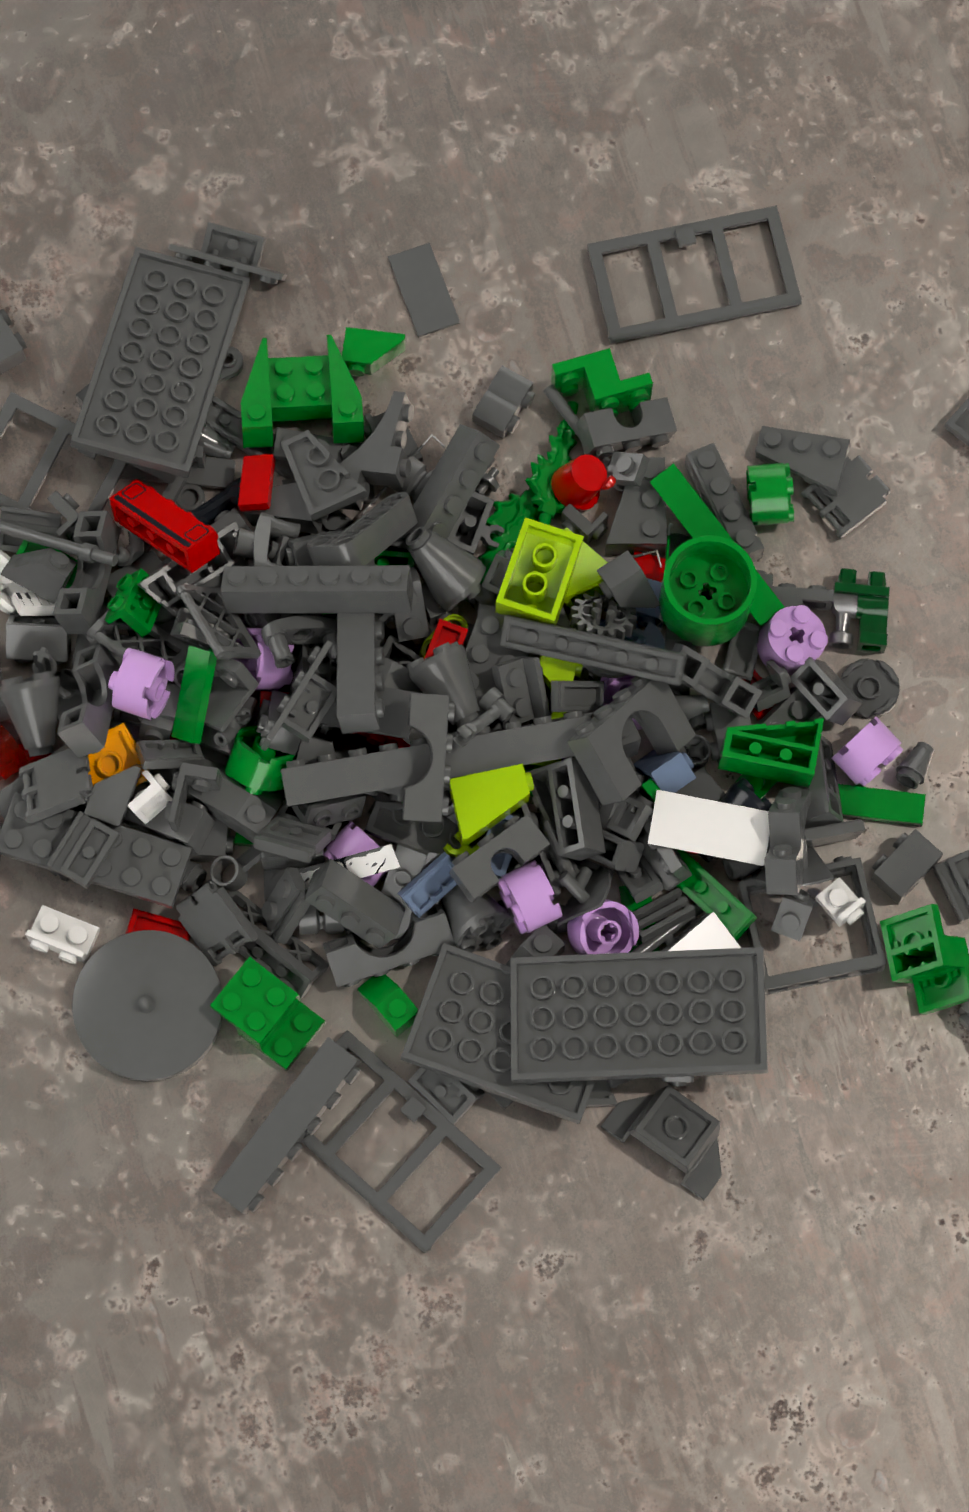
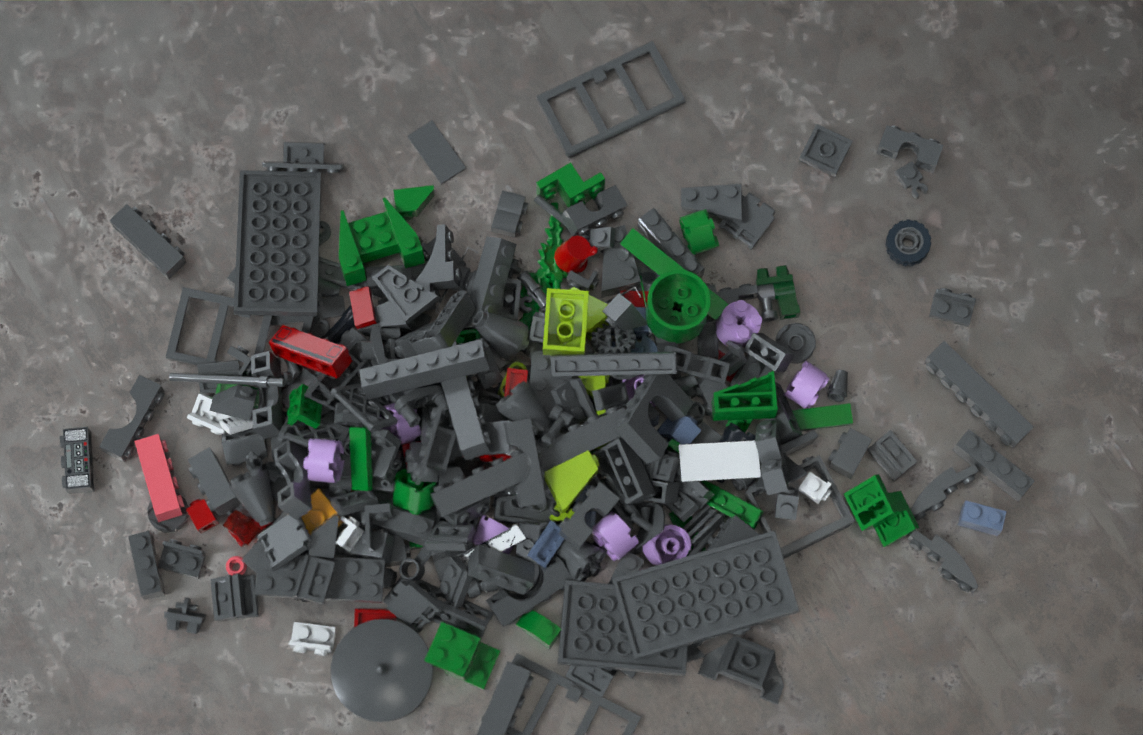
camera: 15 degrees left, 0 degrees up
none -> dark grey pin [517,270,547,309]

